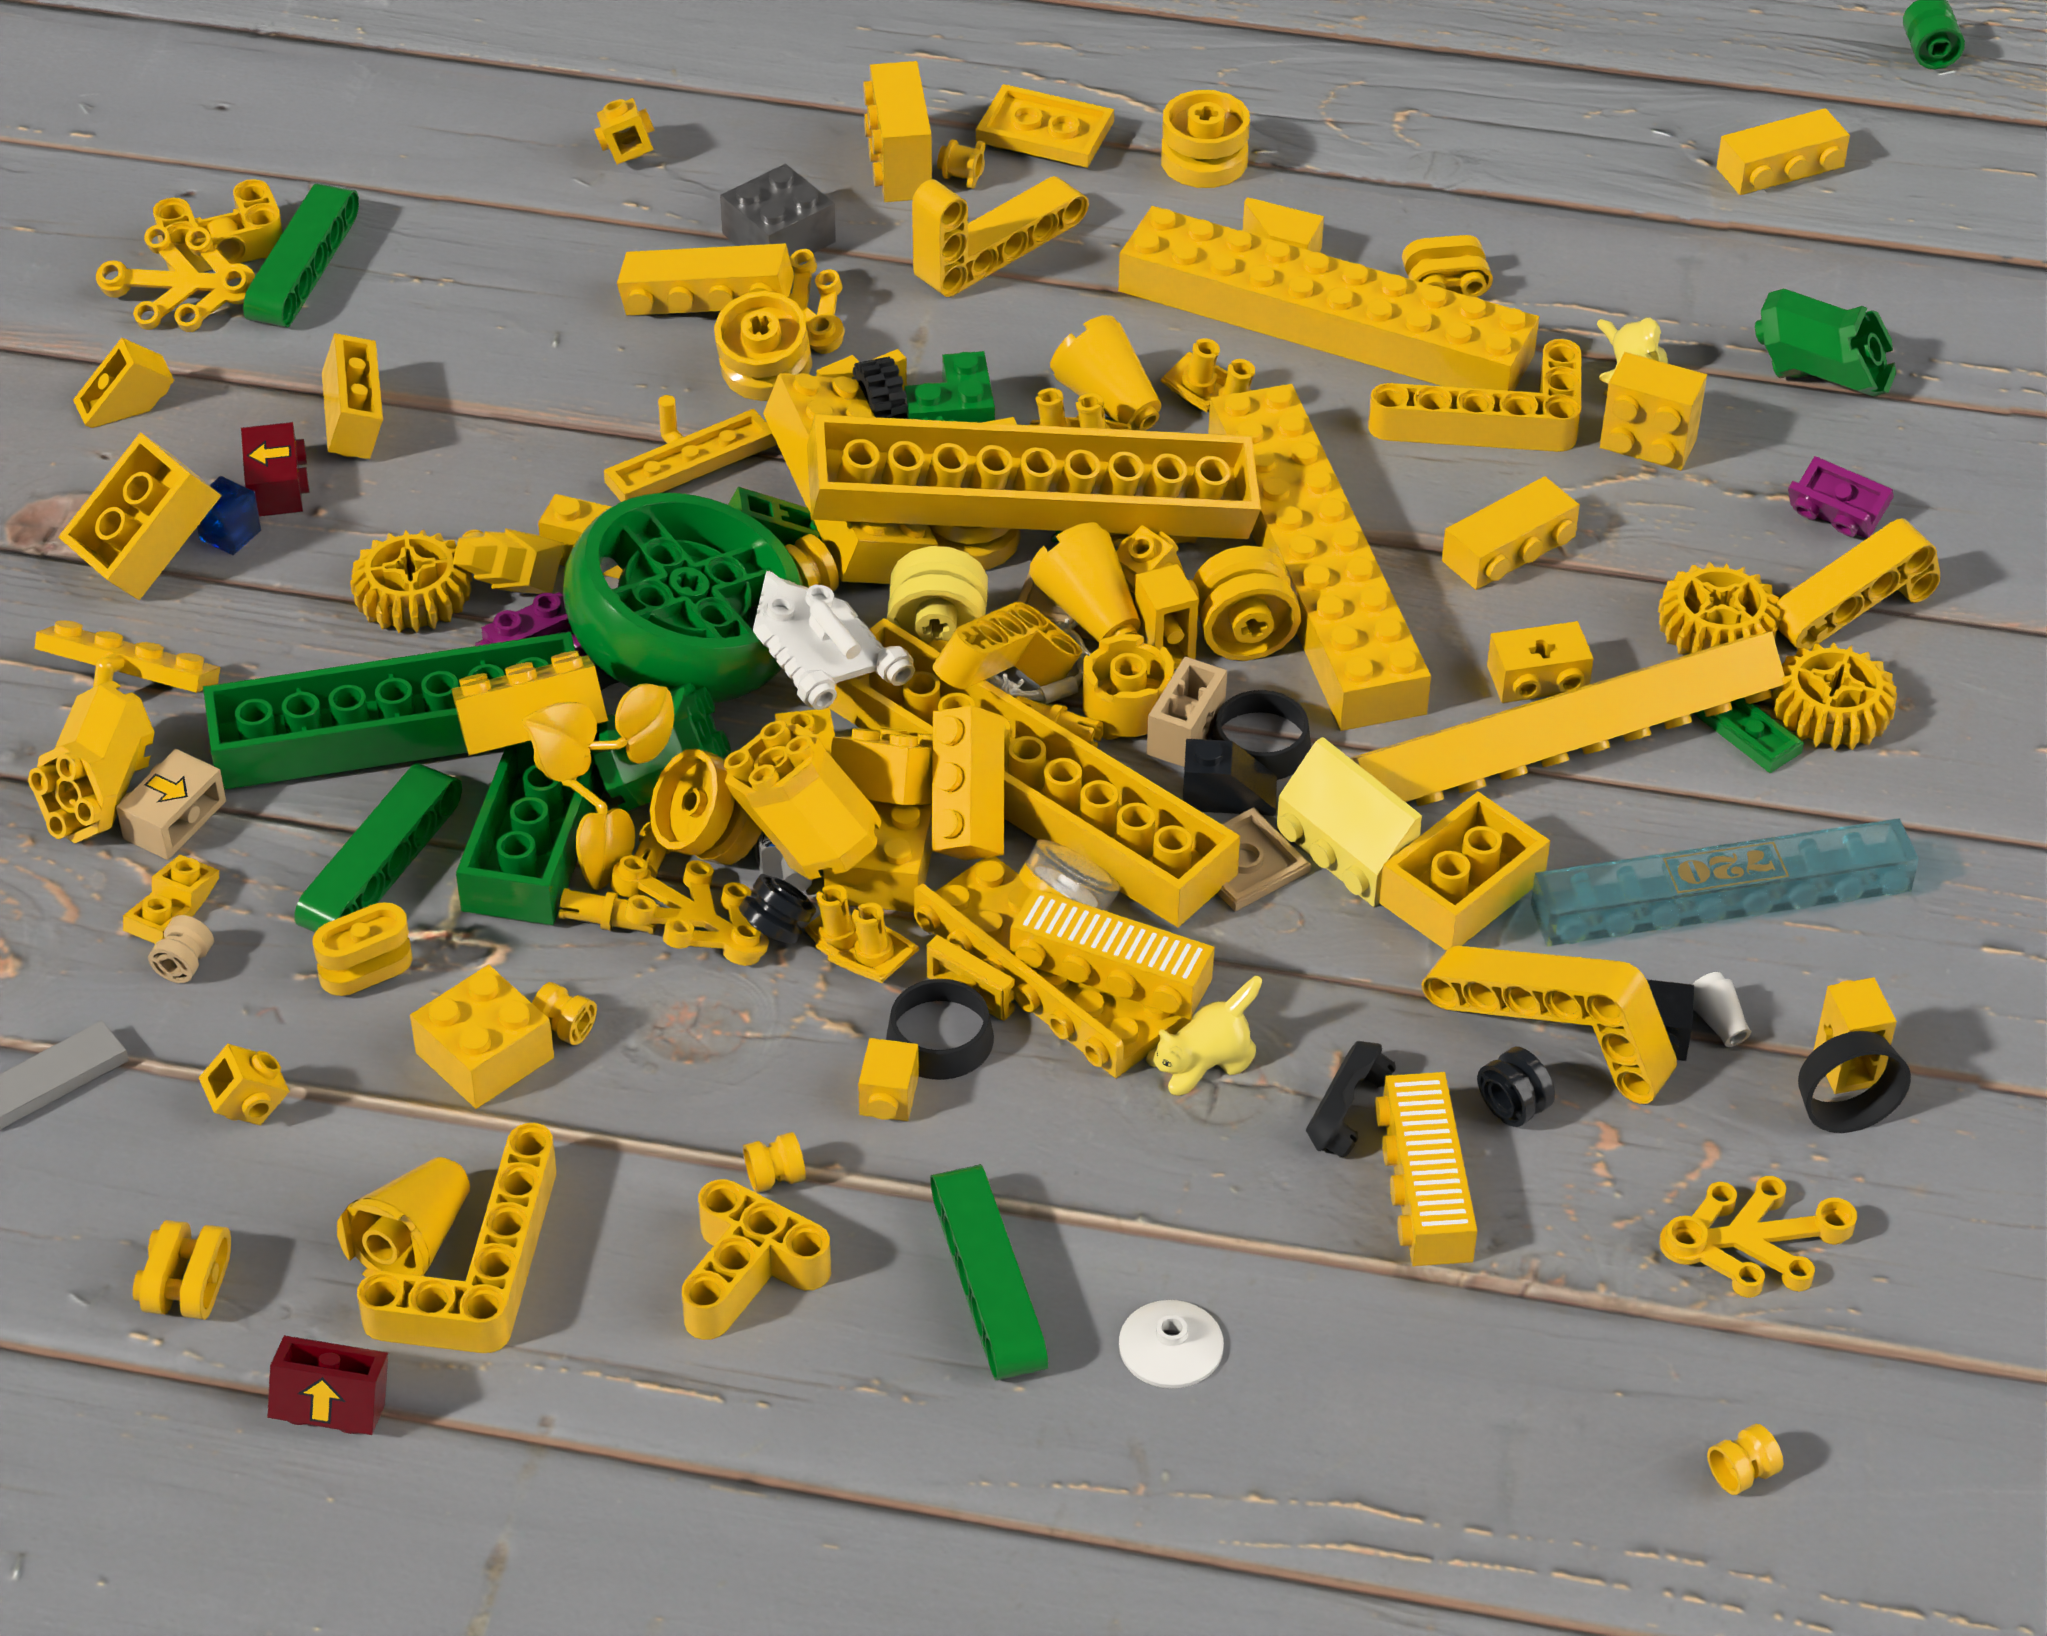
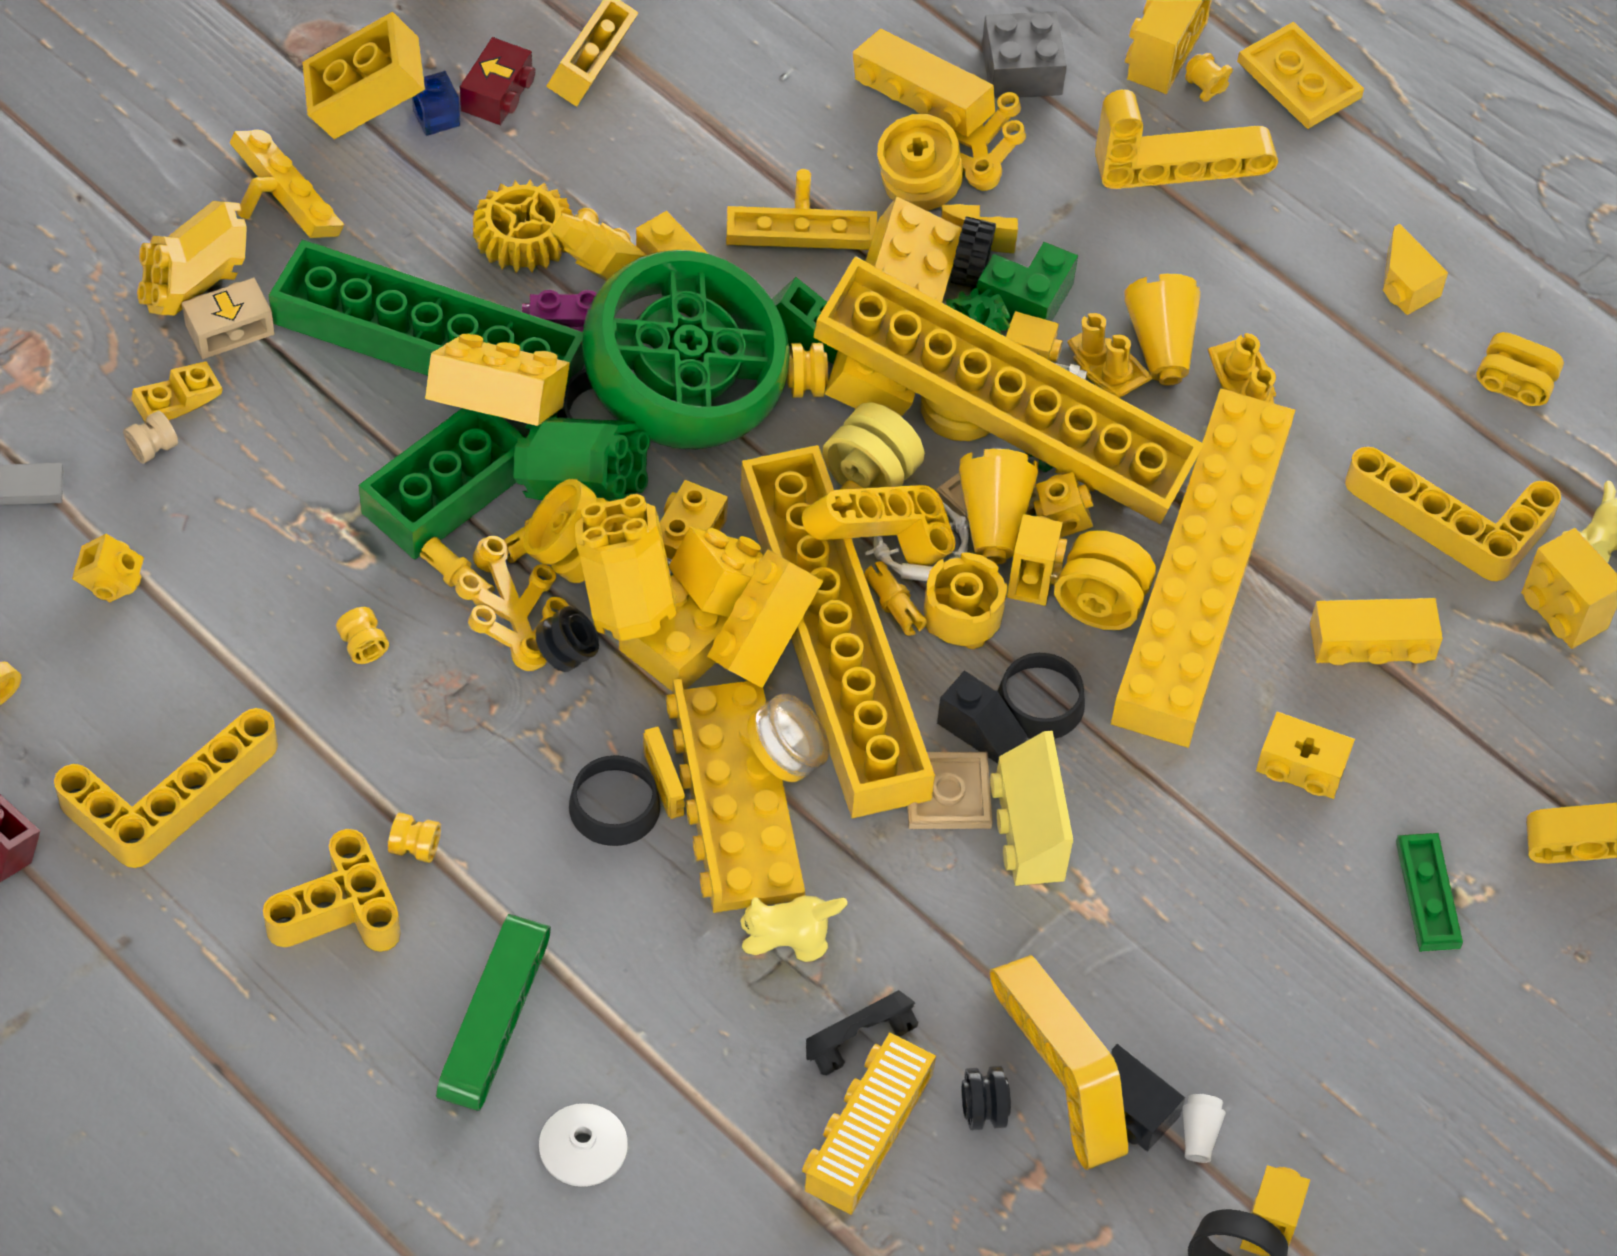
camera: 30 degrees right, 10 degrees up
green beam [294,763,462,932] -> none
yellow brick [312,902,413,996] -> none
yellow cone [337,1157,470,1277] -> none
yellow brick [410,964,554,1109] -> none
yellow plant [522,683,674,890] -> none
white shield [753,571,915,710] -> none
yellow connector [804,885,919,984] -> none
yellow brick [858,1038,919,1121] -> none
yellow brick [1010,888,1215,1020] -> none
yellow brick [1118,206,1539,391] -> none
tan brick [1147,656,1227,767] -> none
yellow wheel [1161,90,1250,188] -> none
yellow brick [1350,631,1785,806] -> none
yellow brick [1379,791,1550,950] -> none
clear light blue brick [1531,818,1919,947] -> none
yellow gear [1658,562,1781,654] -> none
yellow gear [1771,642,1897,751] -> none

